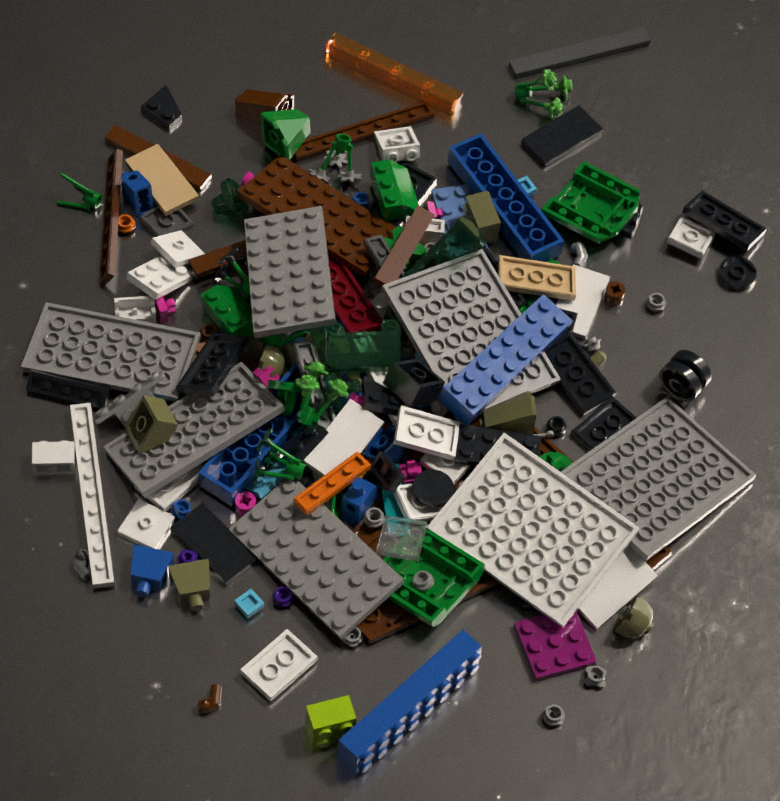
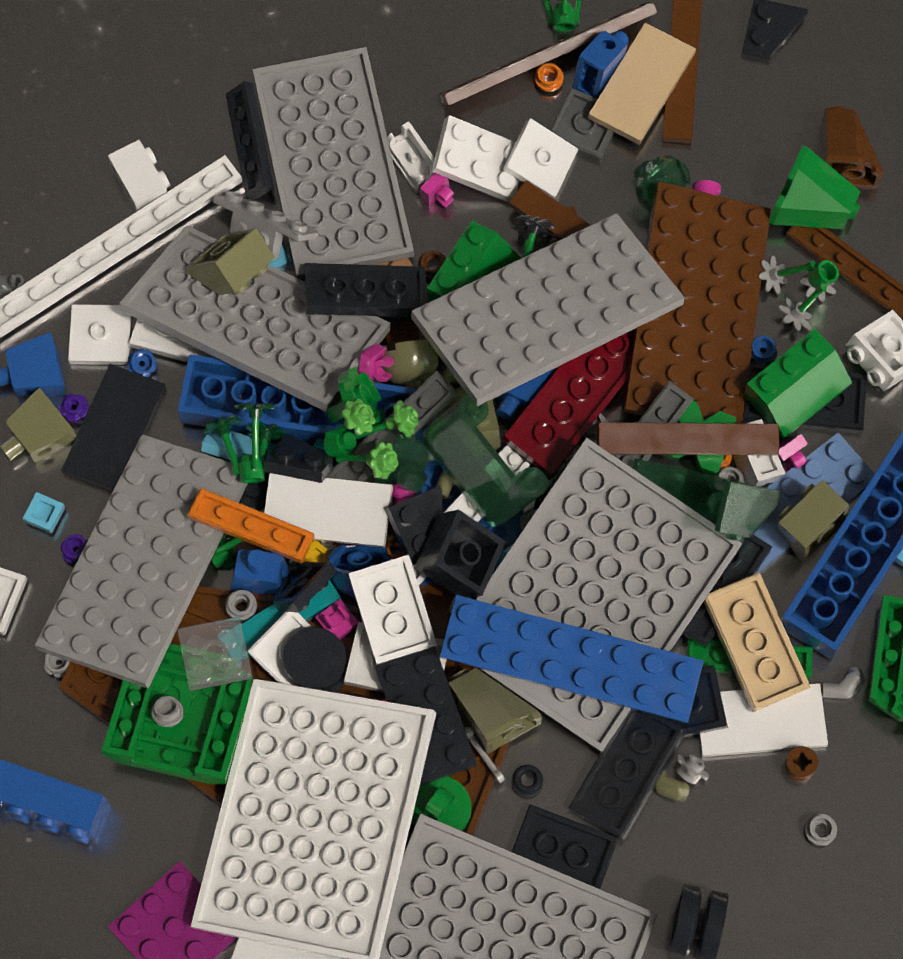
camera: 70 degrees right, 15 degrees up
dark pink wheel [235,491,256,517] -> none

